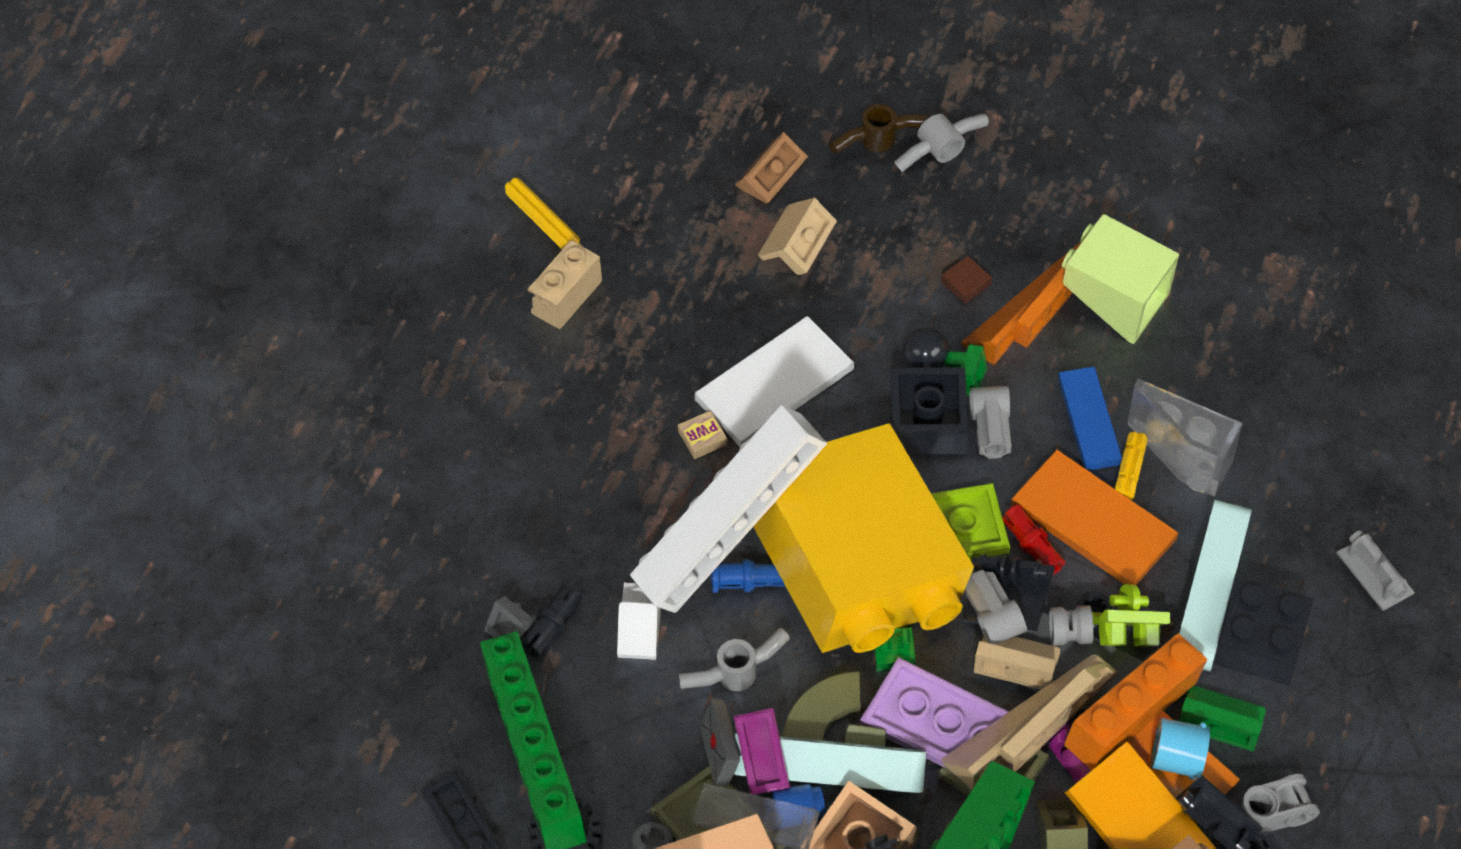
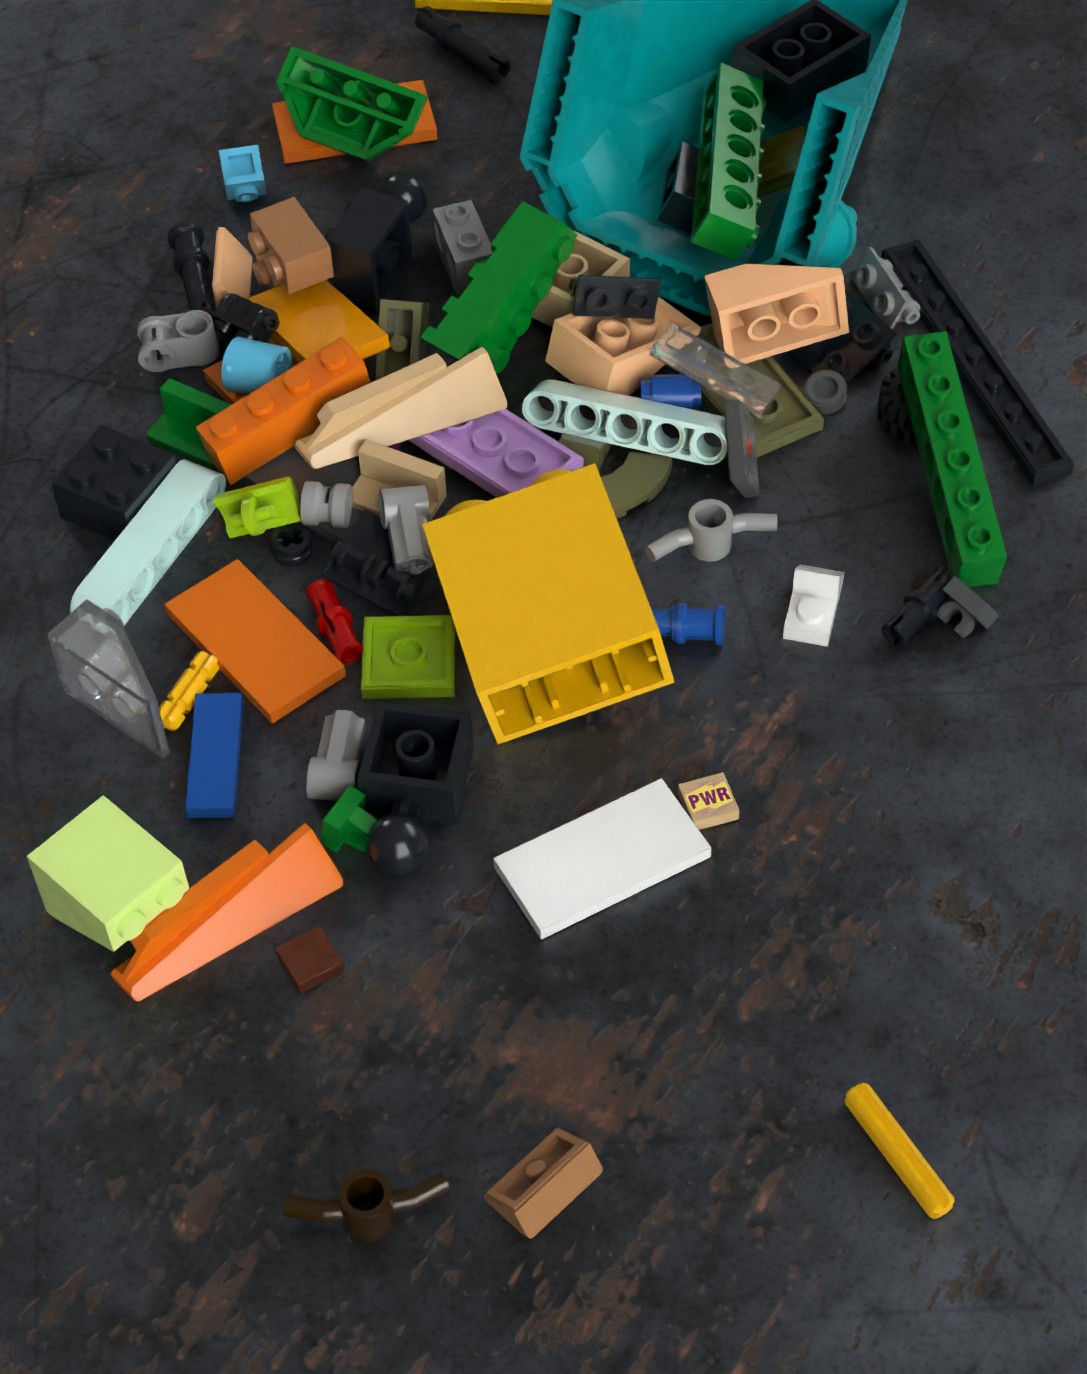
camera: 170 degrees left, 5 degrees down
tan hinge [528,240,602,330] -> none
white brick [630,404,828,613] -> none
magenta tile [734,707,791,796] -> none
tan panel [758,197,837,275] -> none
light grey piece [894,113,989,172] -> none

